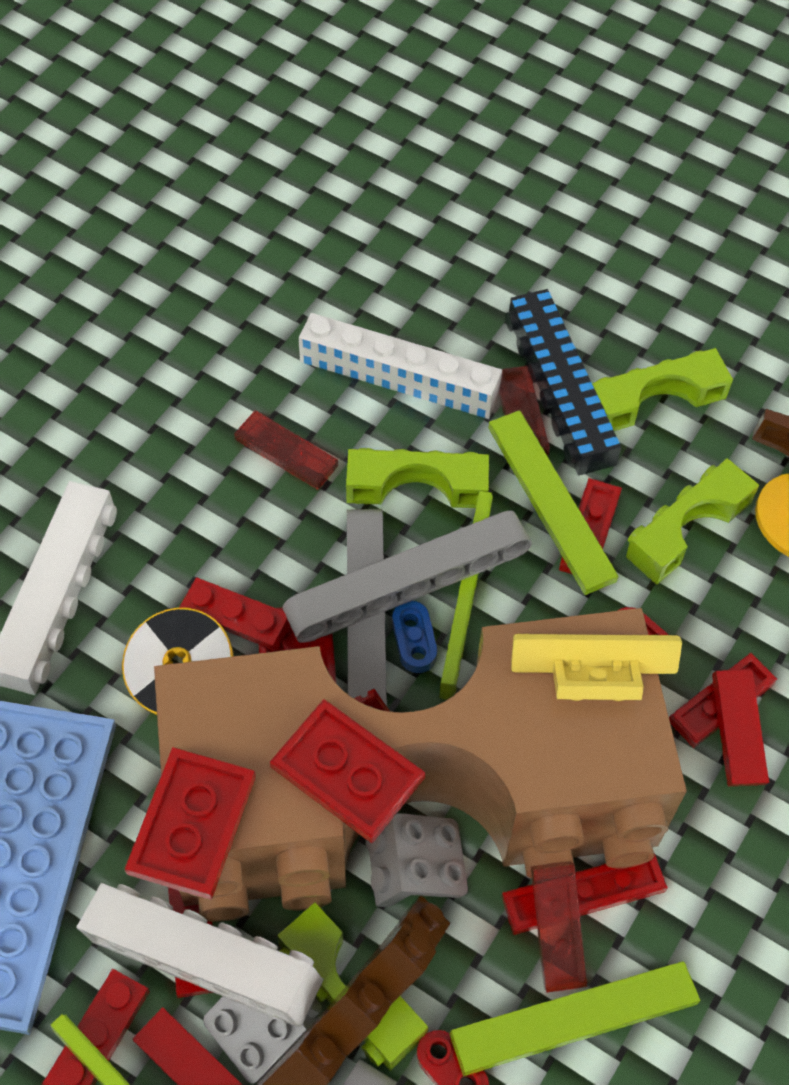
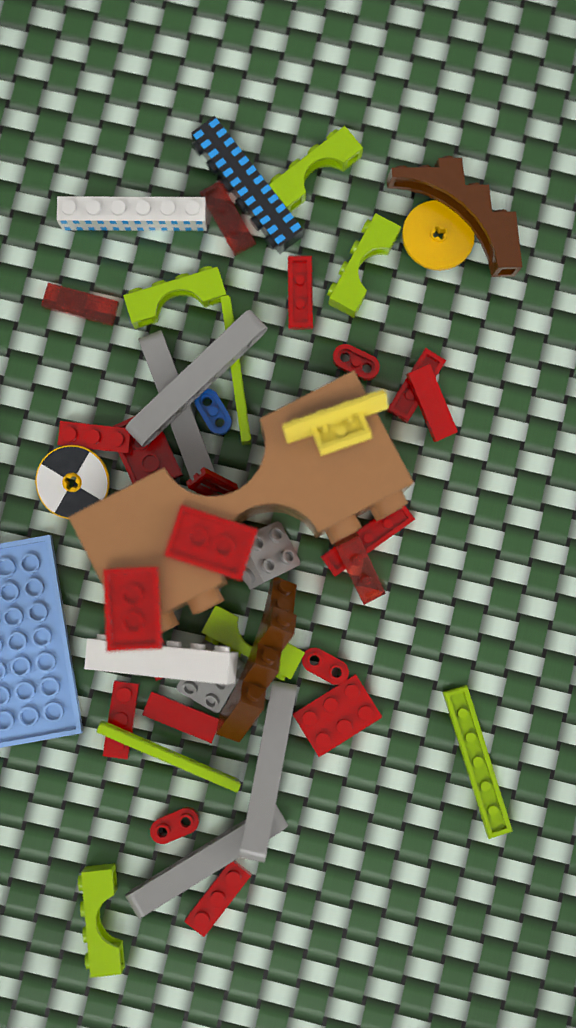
camera: 20 degrees left, 25 degrees up
lime tile [449,961,701,1076] -> none
lime tile [488,410,619,595] -> none

